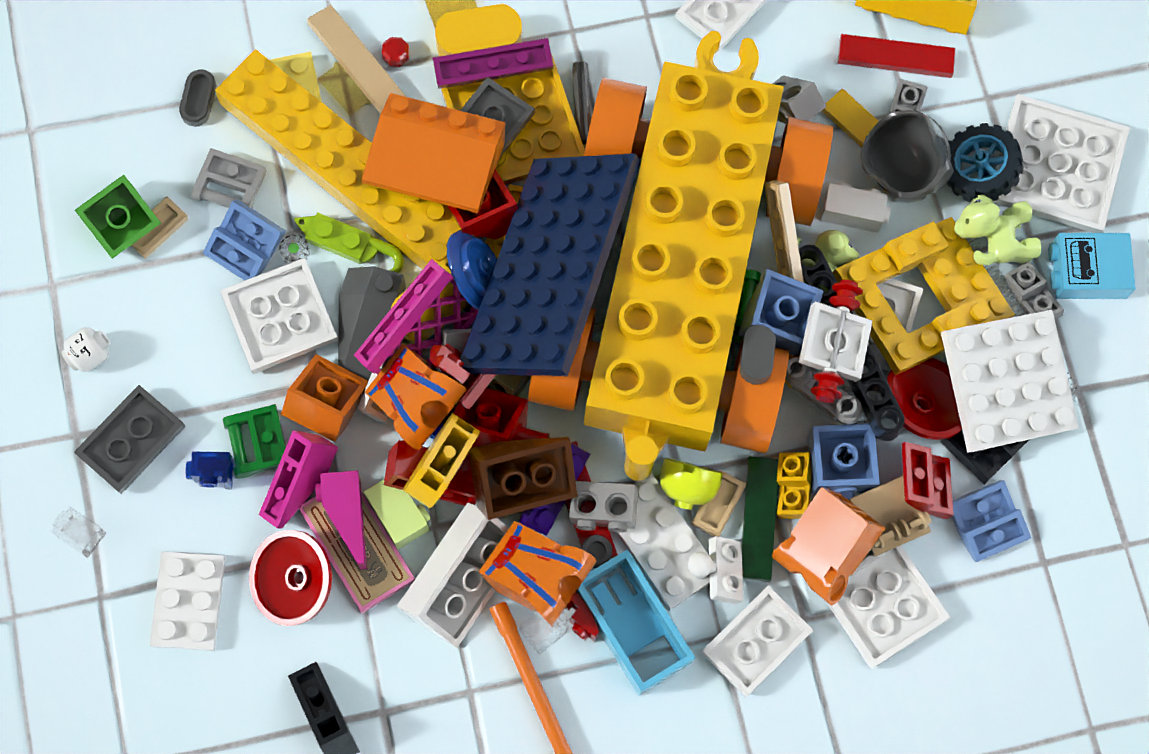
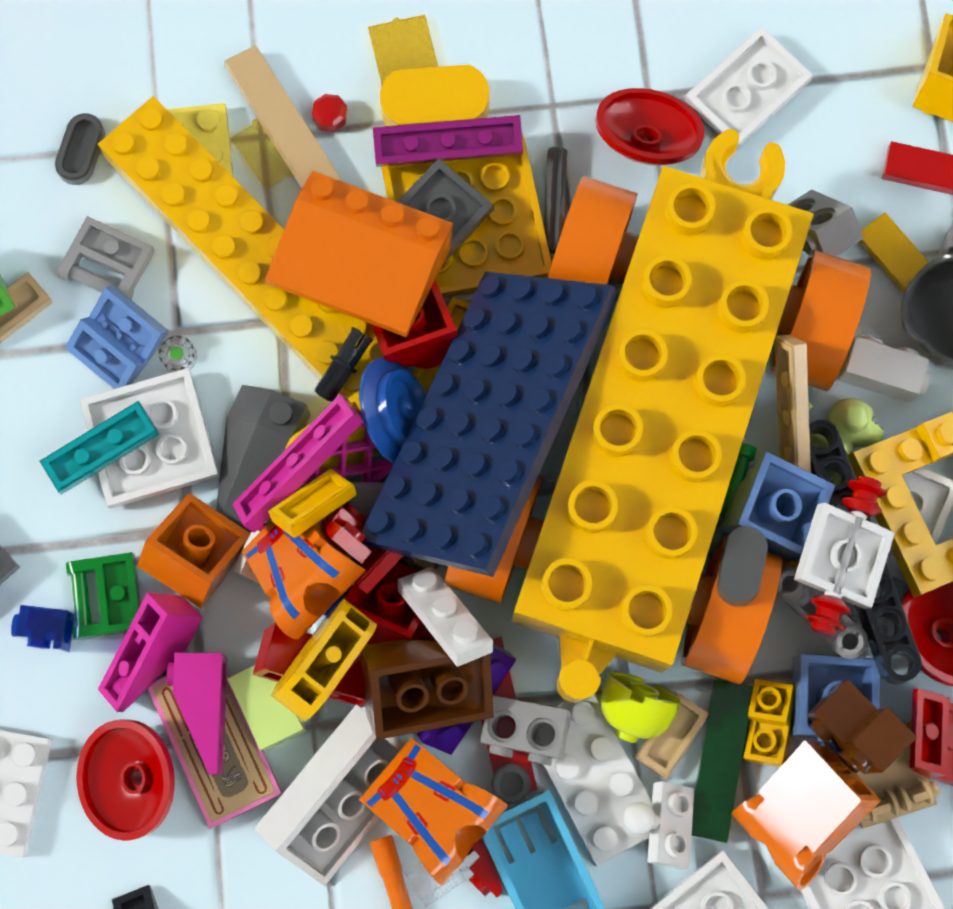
camera: 10 degrees right, 5 degrees up
lime plate [294,212,404,273] -> none
none -> teal tile [39,400,160,495]
none -> yellow tile [268,469,357,538]
none -> black axle [315,327,374,402]
none -> white plate [398,566,493,667]
none -> red dish [595,88,705,166]
none -> reddish brown brick [806,679,917,774]

